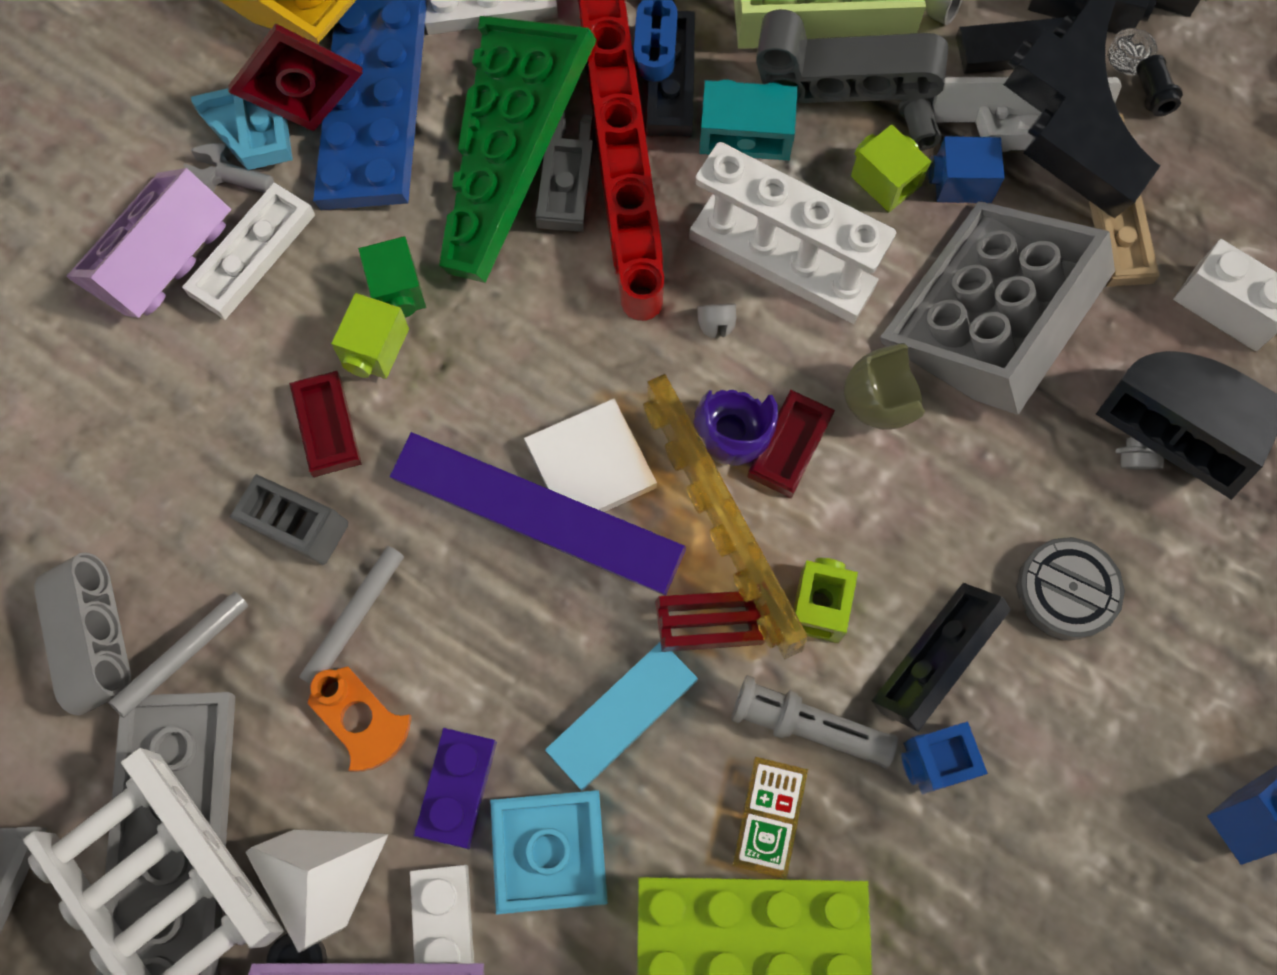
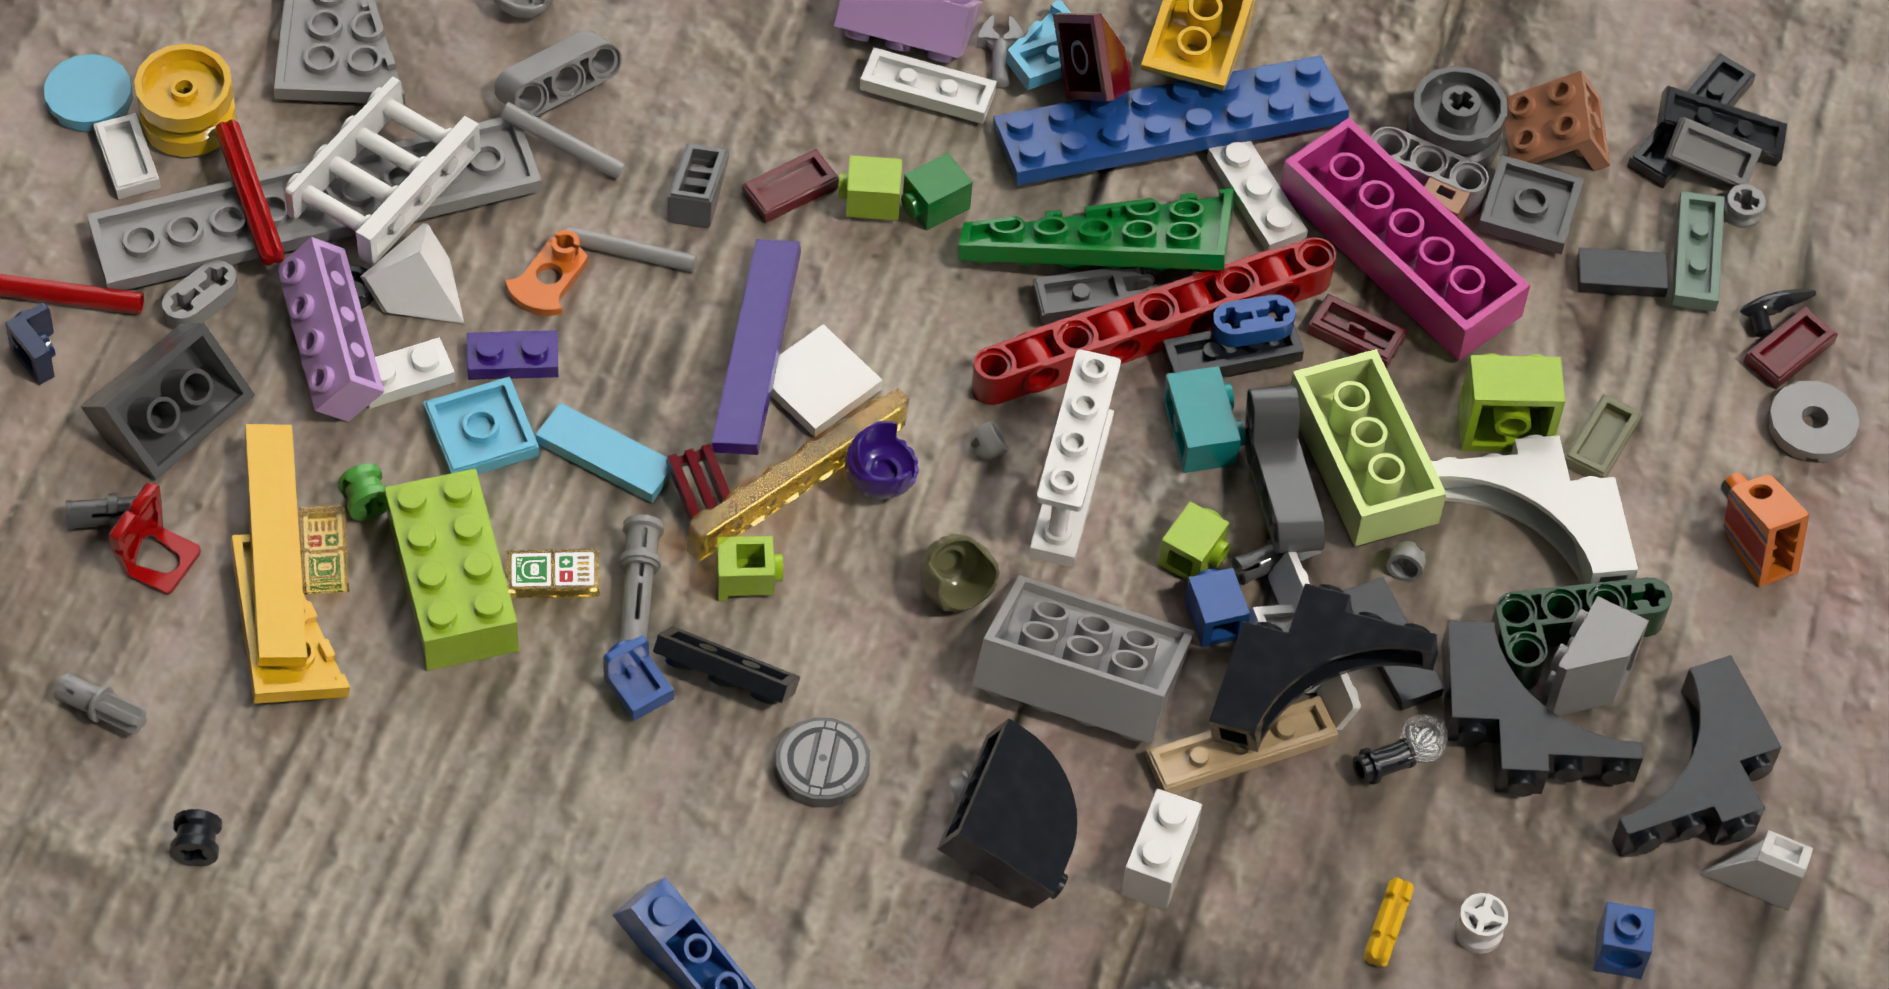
camera: 70 degrees right, 15 degrees down
dark red tile [747,389,835,499] -> none

